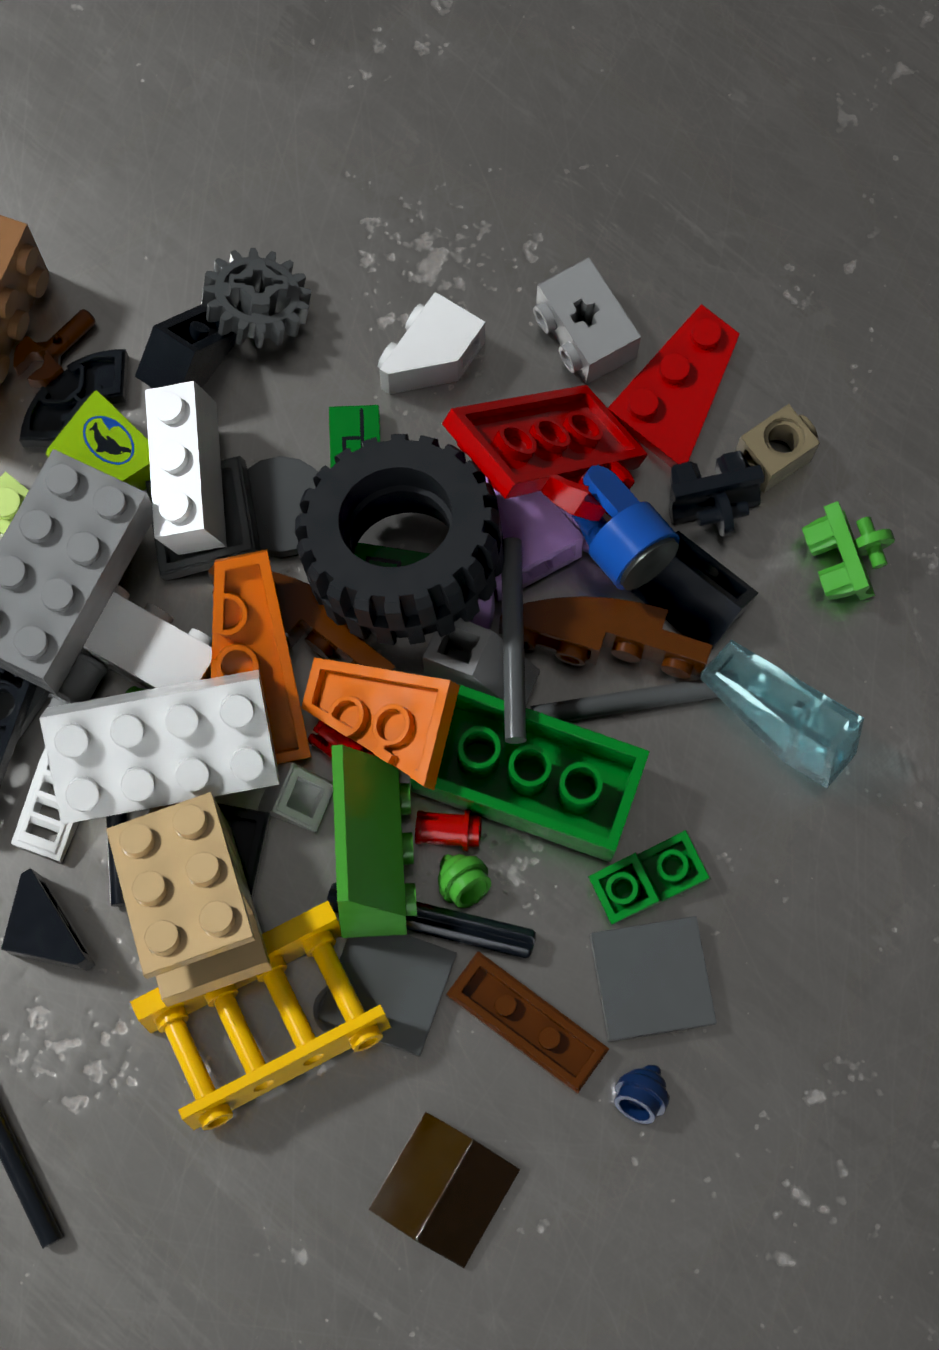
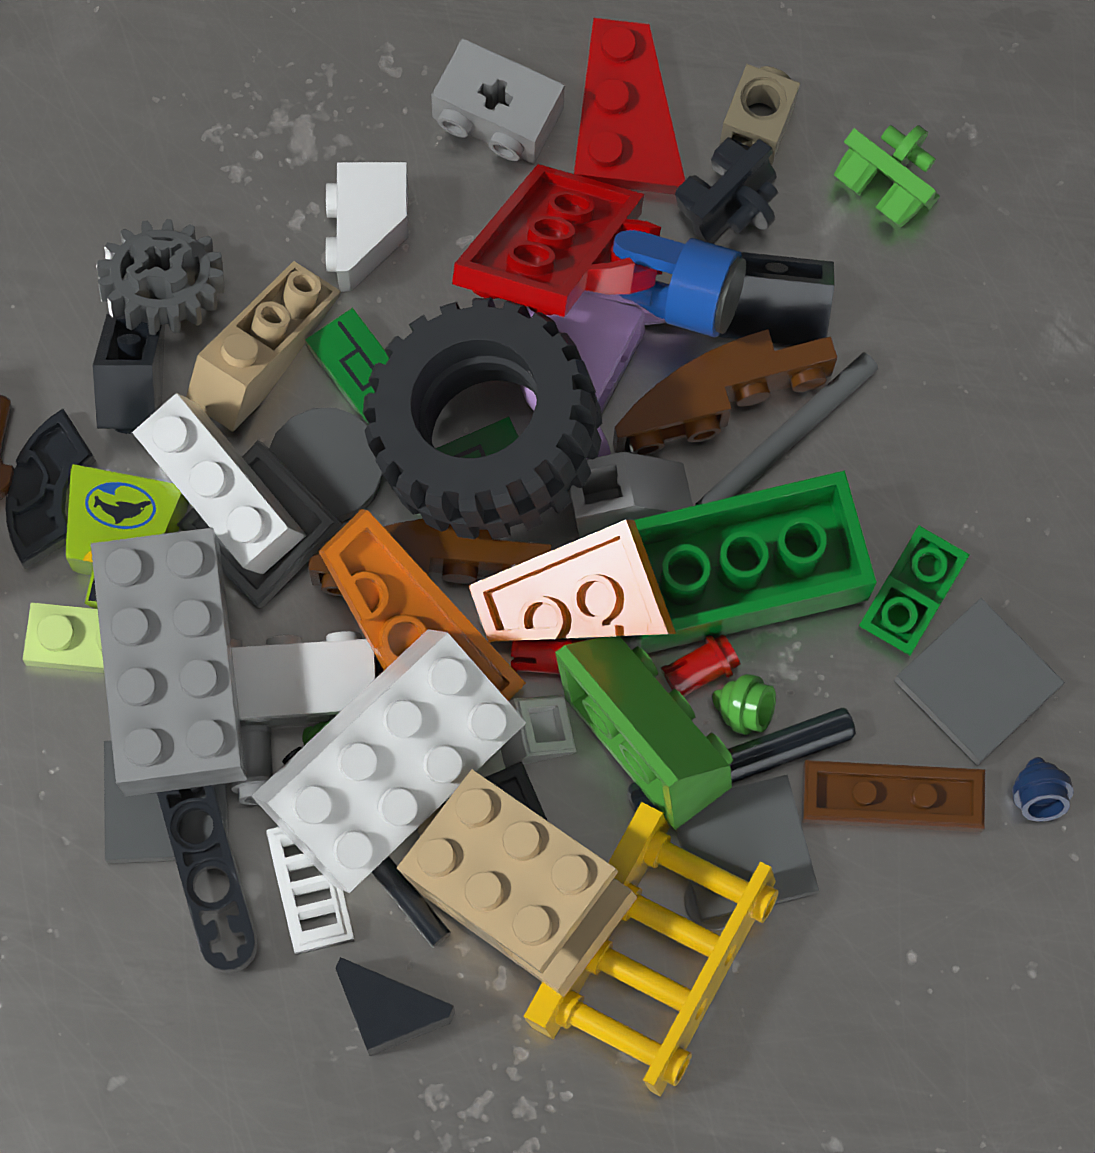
camera: 35 degrees left, 0 degrees up
dark brown slope [369,1112,520,1268] -> none
dark grey bar [501,537,527,744] -> none
clear light blue slope [700,640,864,788] -> none
none -> tan slope [186,261,341,432]

